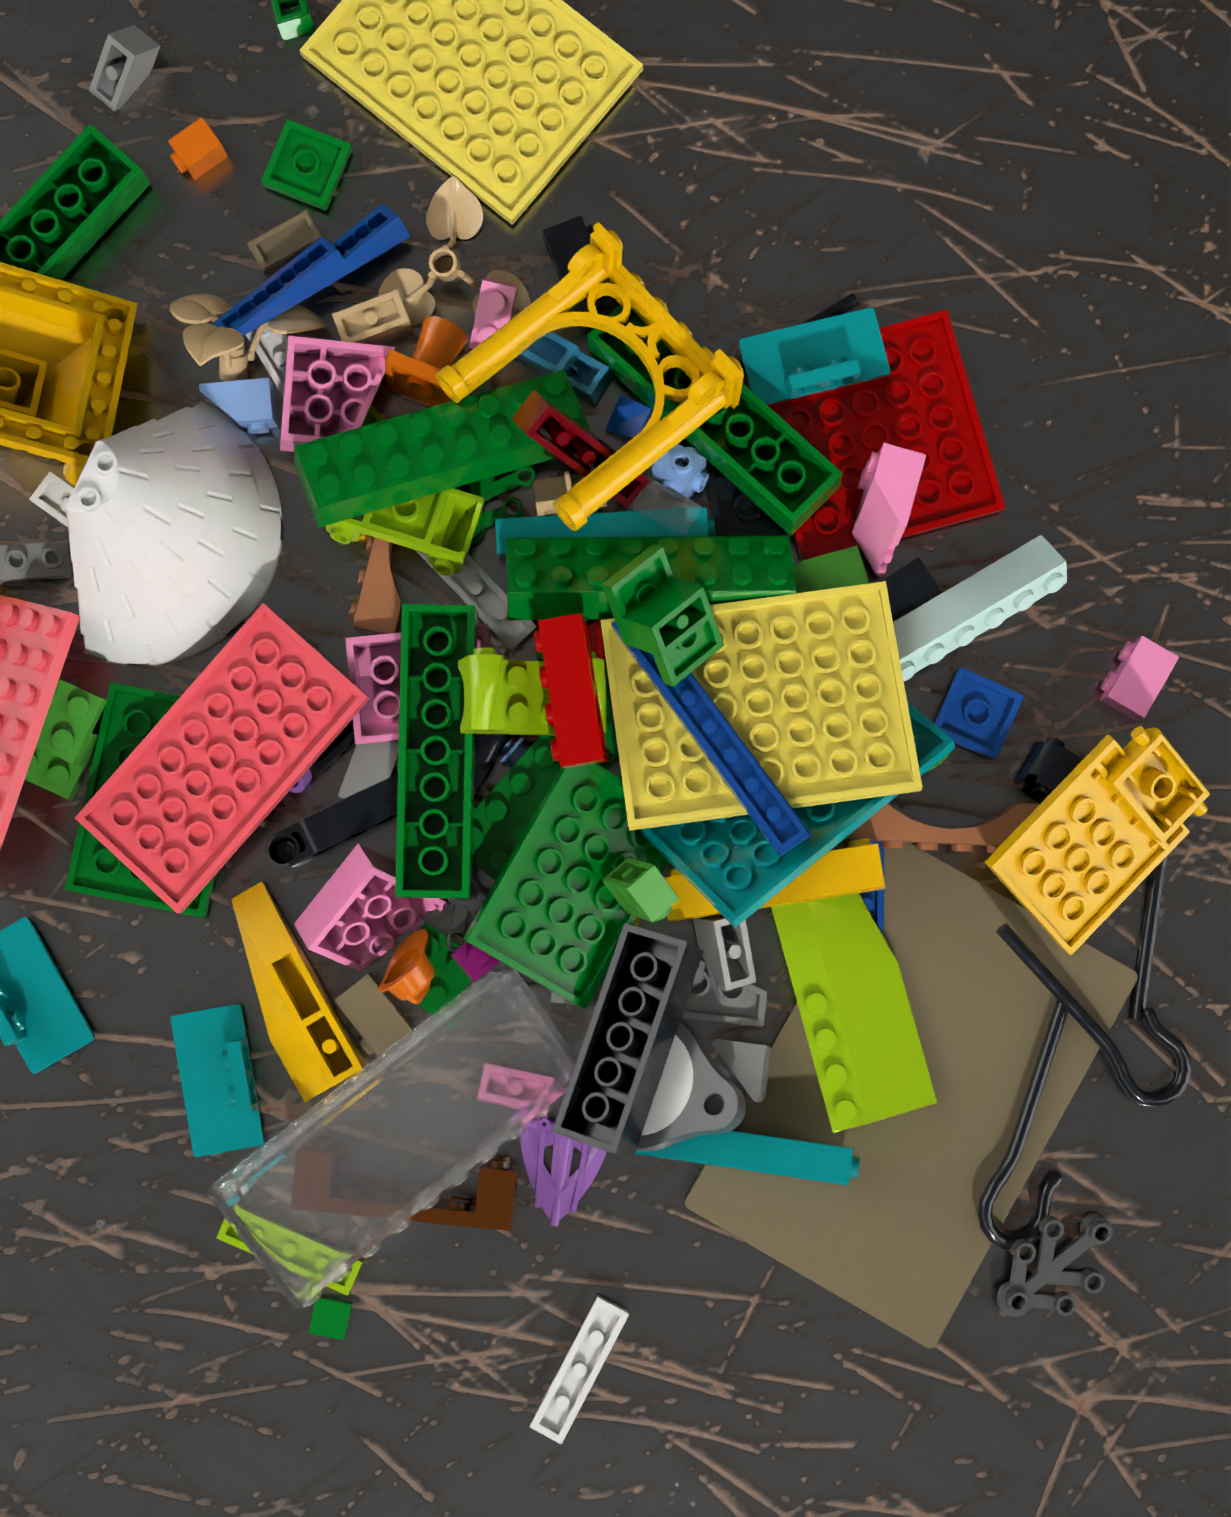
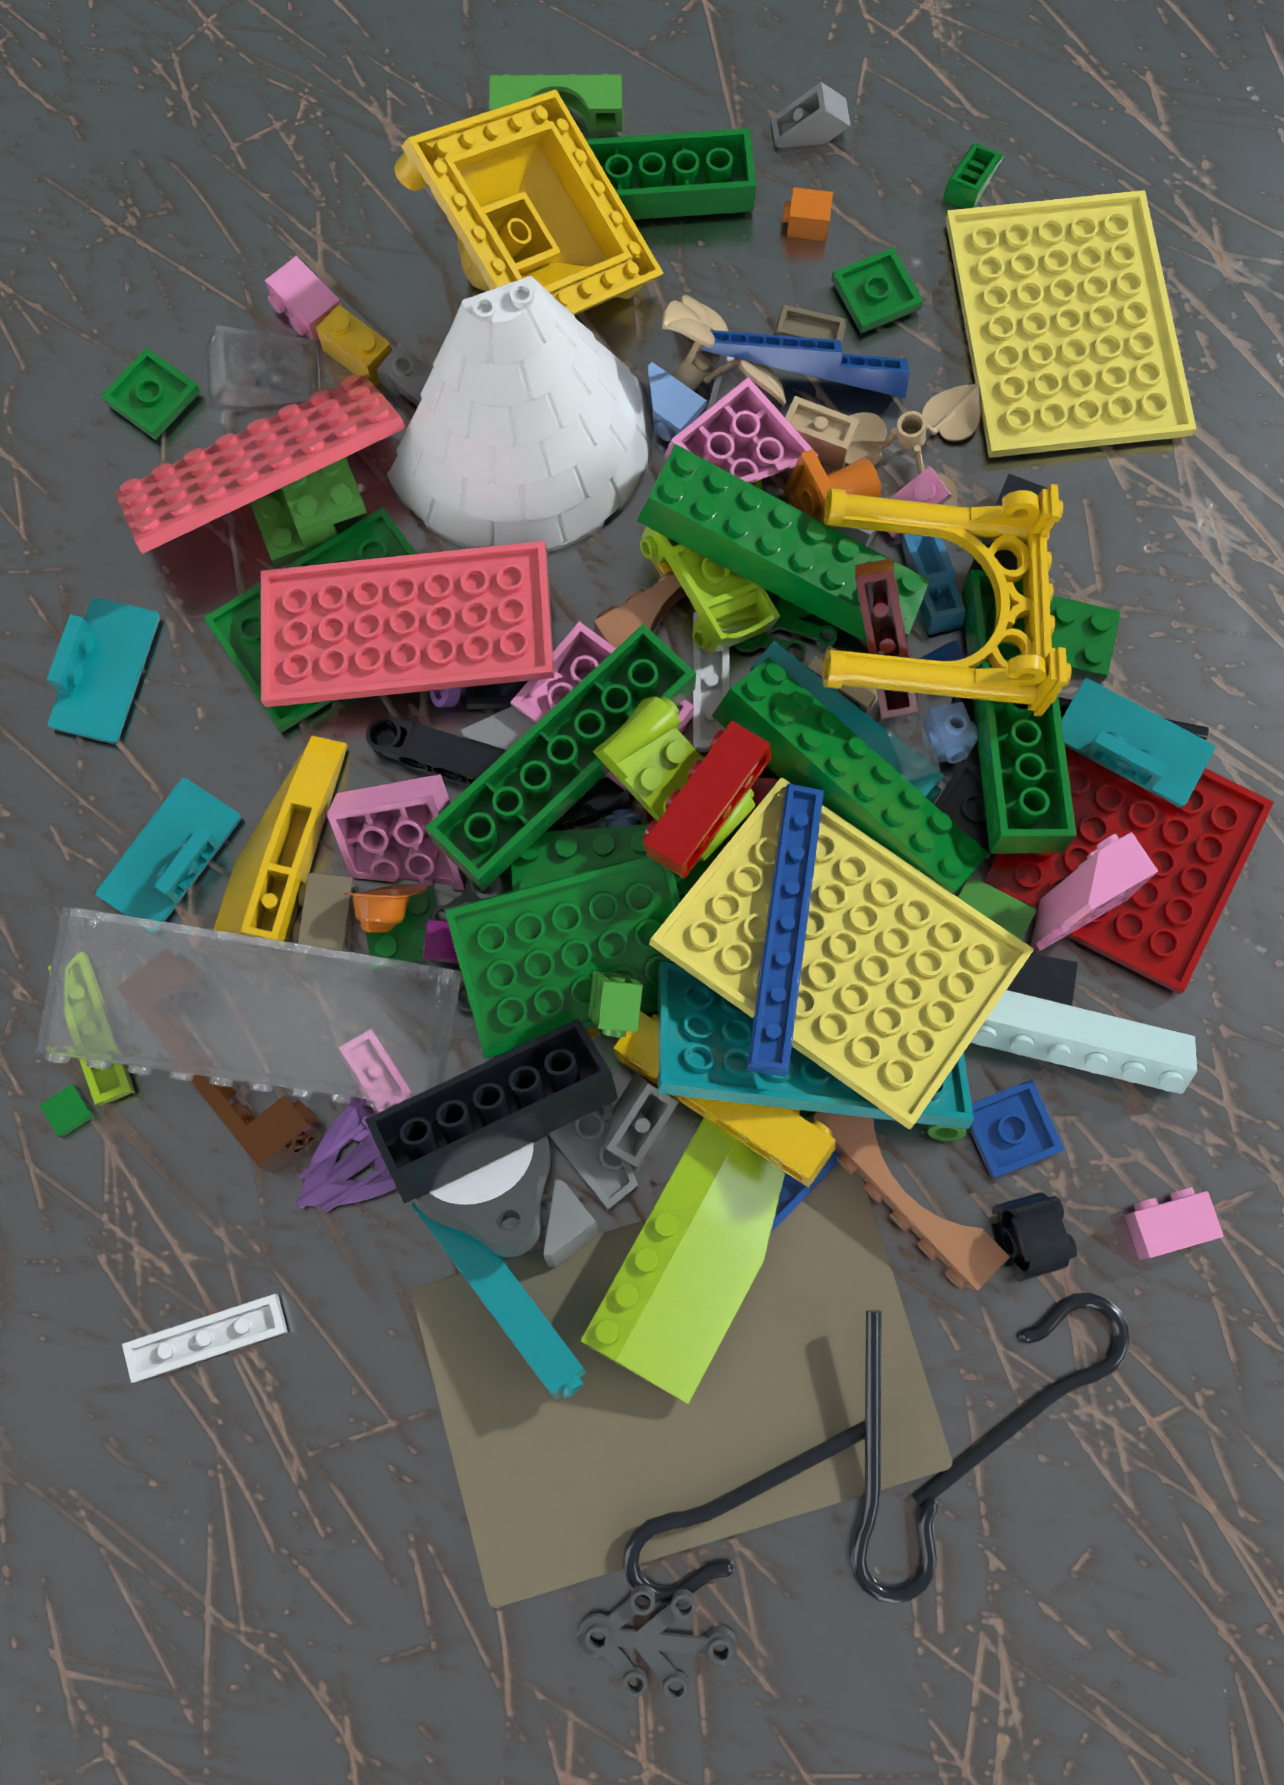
camera: 45 degrees right, 10 degrees down
green bracket [601,544,724,687] -> none
yellow plate [984,726,1210,956] -> none
none -> green plate [1050,595,1121,681]

